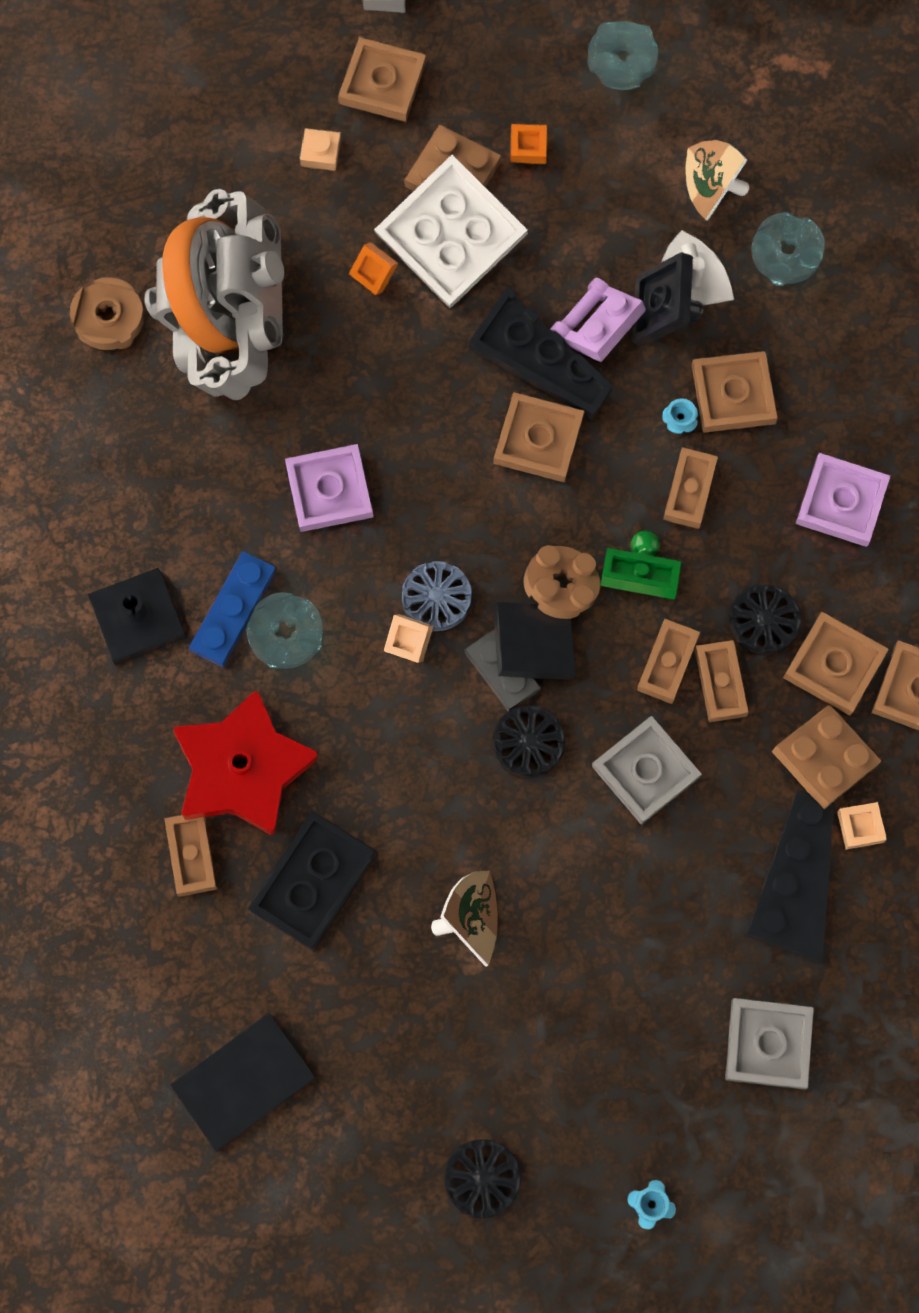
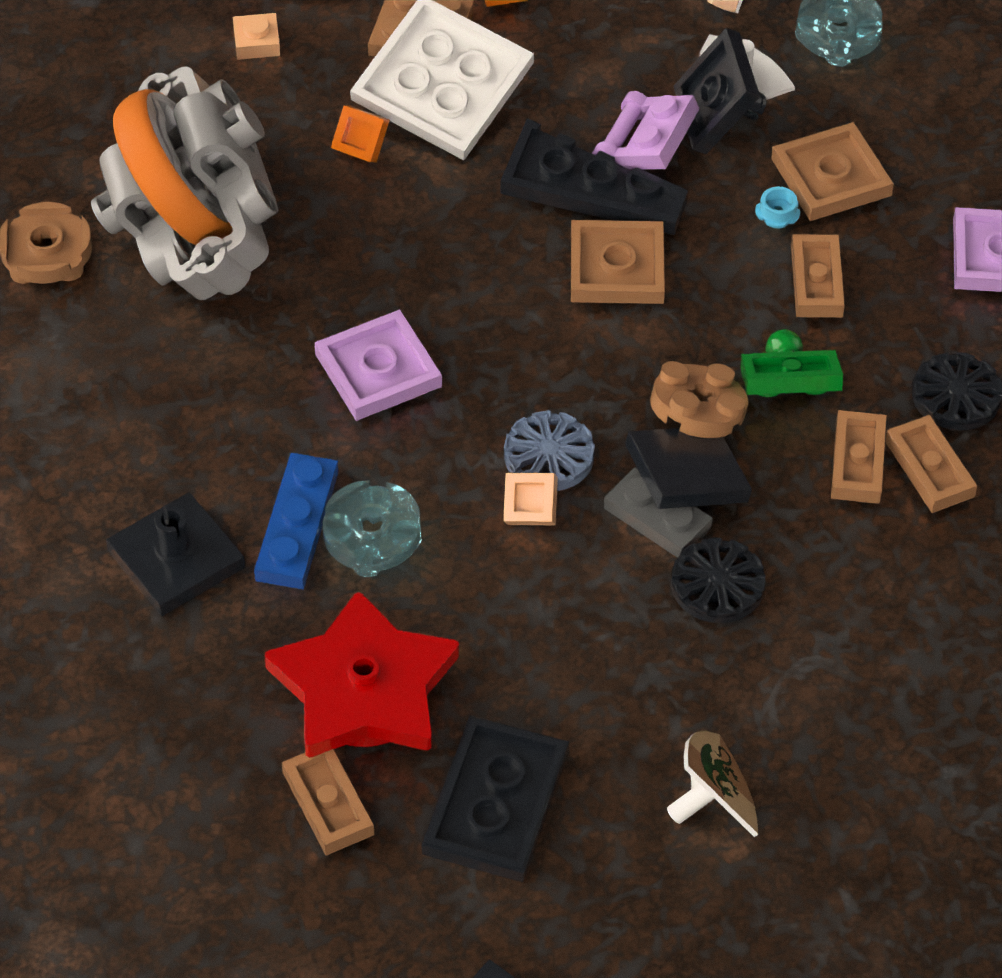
camera: 15 degrees left, 20 degrees down
light grey plate [592,716,702,825] -> none

